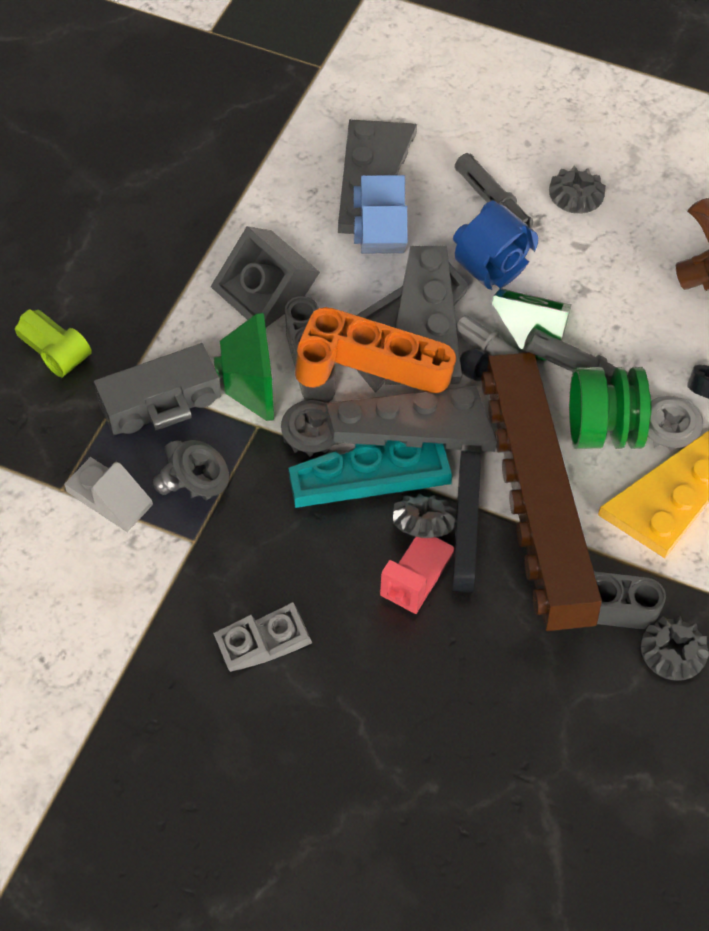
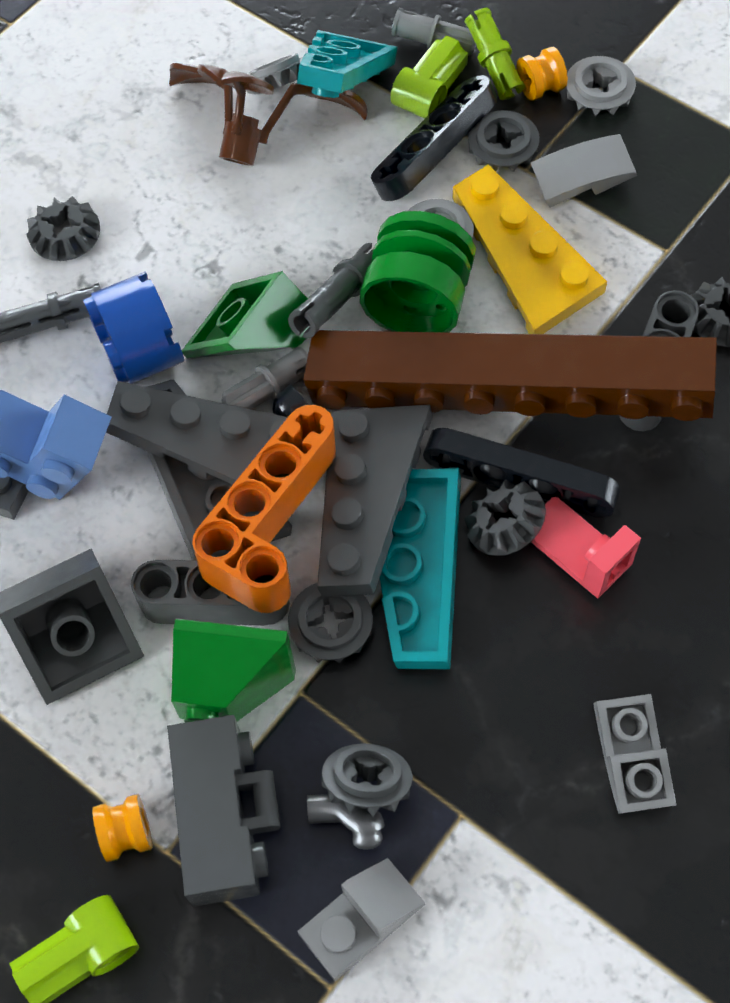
camera: 70 degrees left, 5 degrees up
none -> light orange wheel [92,794,153,862]

